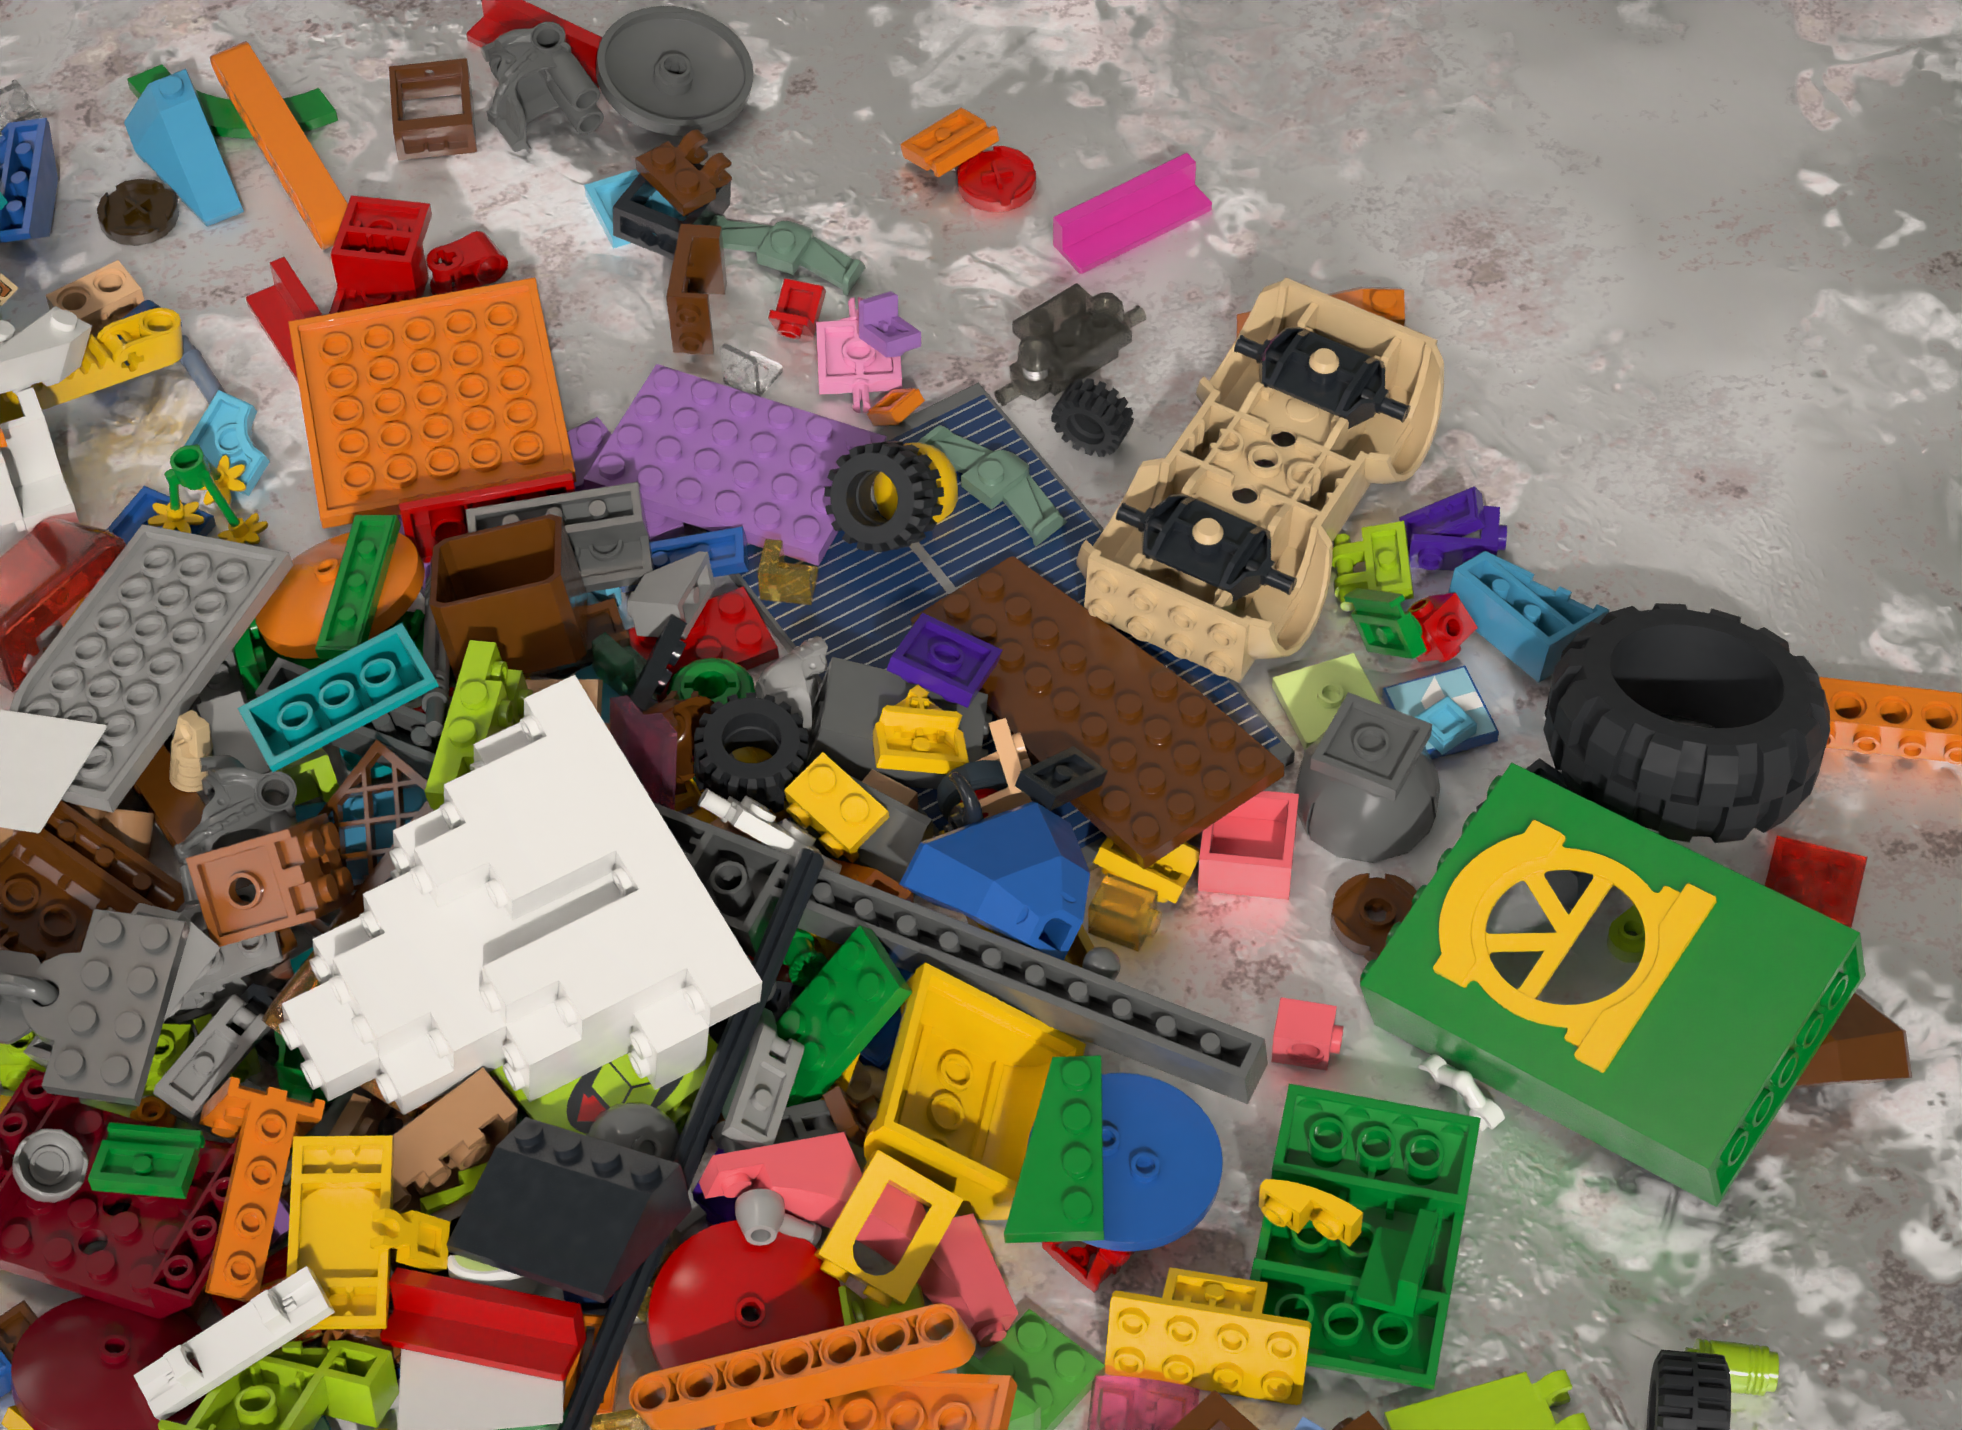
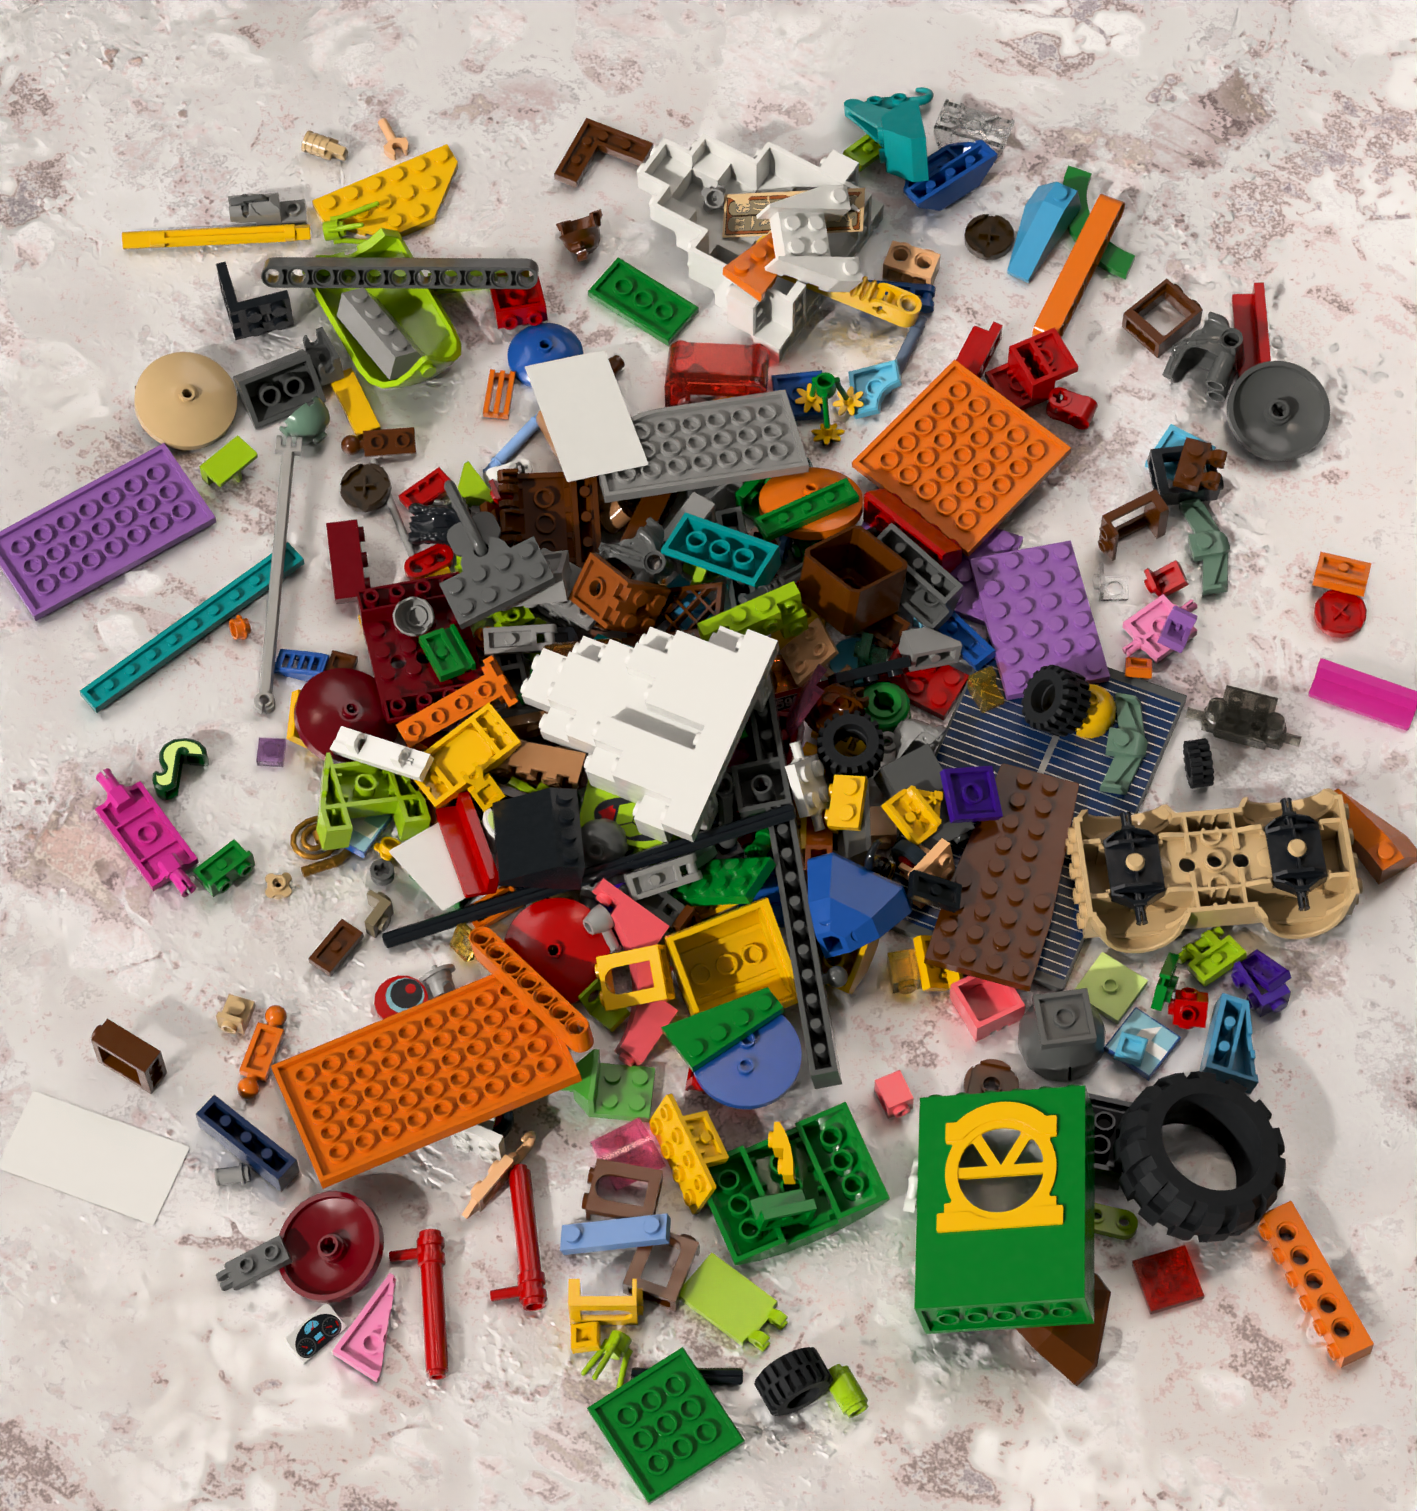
camera: 55 degrees right, 10 degrees up
tan hinge [169,710,213,792] -> none

